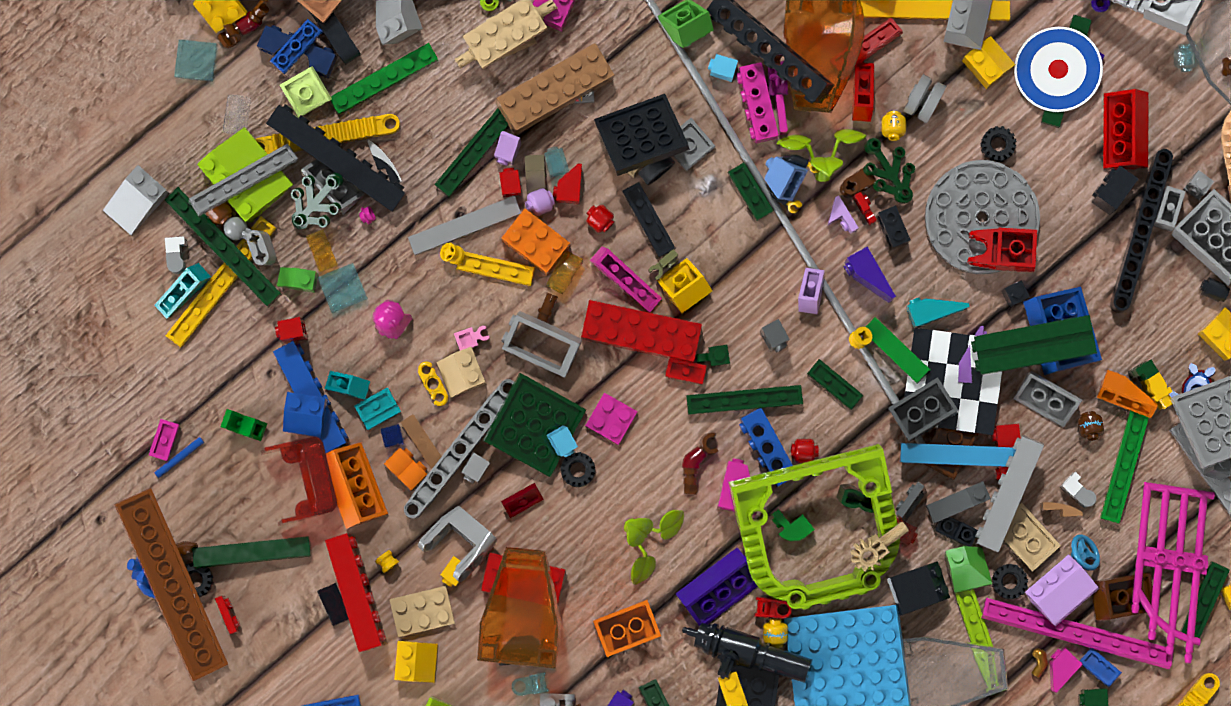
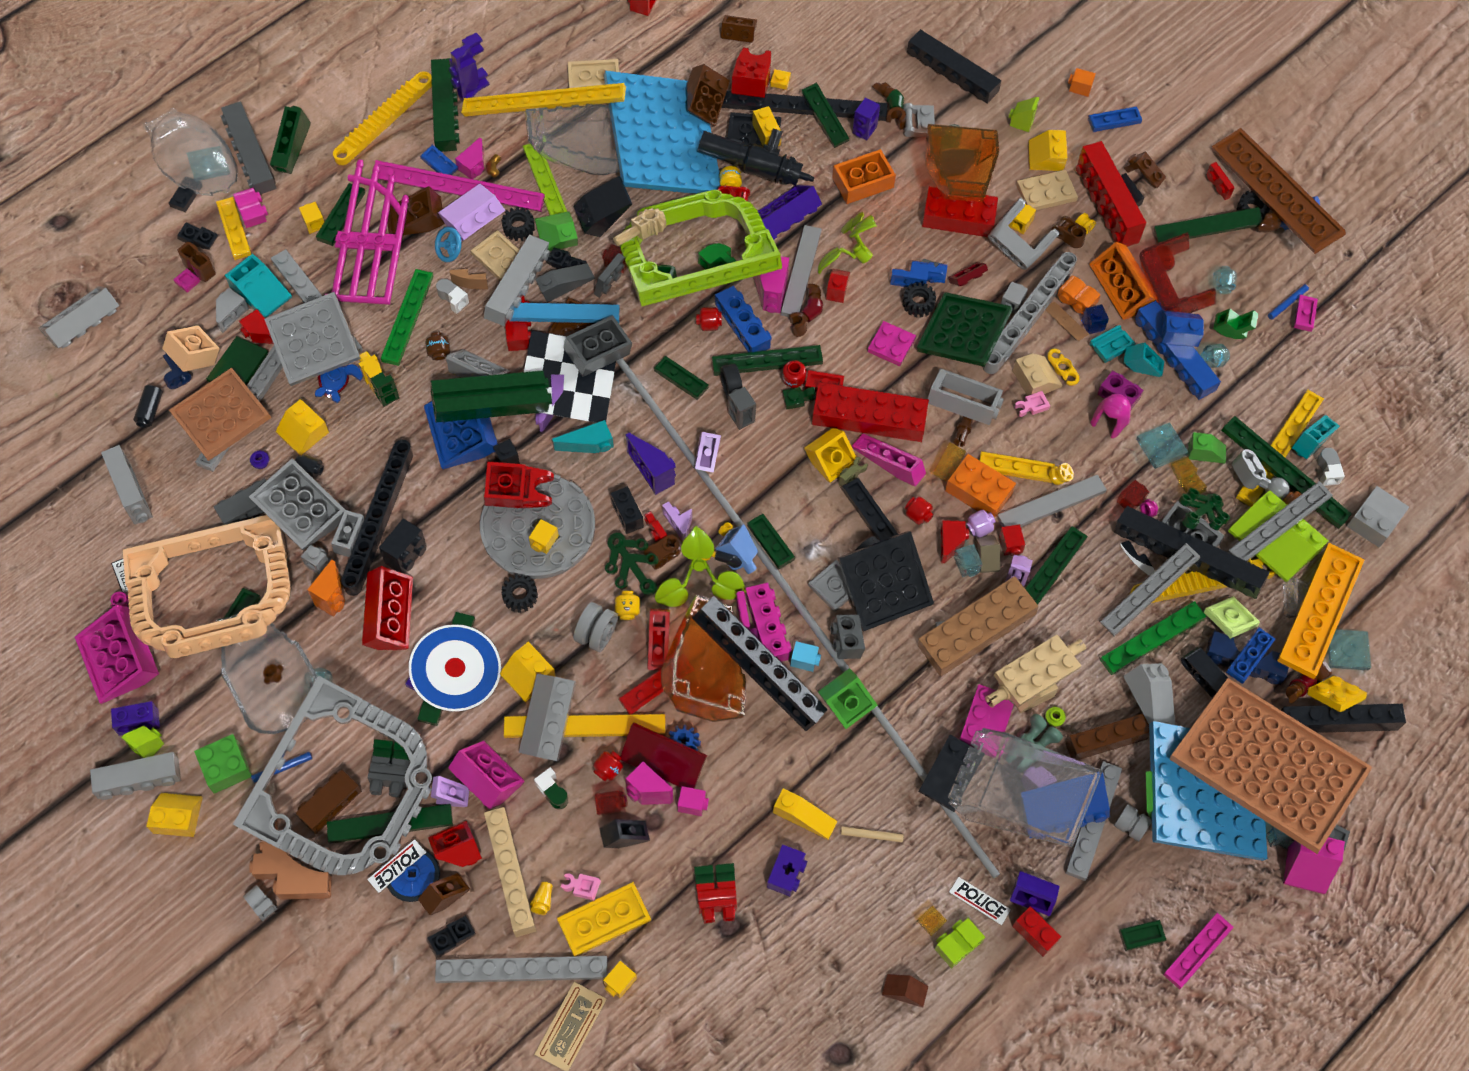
camera: 175 degrees right, 20 degrees down
red brick [275,317,308,344] -> none
medium azure brick [547,425,578,457] -> none
yellow wheel [849,327,872,349] -> none
green tile [866,317,930,384] -> none
orange slope [1097,370,1158,418] -> none
none -> orange slope [307,559,345,617]
none -> yellow brick [529,519,559,554]
none -> black tyre [720,363,743,399]
none -> light grey tile [781,225,822,317]
none -> red head [782,361,806,388]
none -> red slope [826,269,850,303]
none -> dark grey brick [830,615,865,659]
none -> blue plate [890,259,948,287]
none -> reddish brown piece [1051,216,1086,248]
none -> magenta brick [1097,371,1144,410]
none -> light grey tile [1100,543,1200,637]
none -> clear red brick [1116,480,1149,509]
none -> reddish brown bracket [1124,151,1166,189]
none -> clear light blue head [1201,344,1230,368]
none -> clear light blue head [1213,266,1237,294]
none -> light orange plate [1277,543,1364,679]

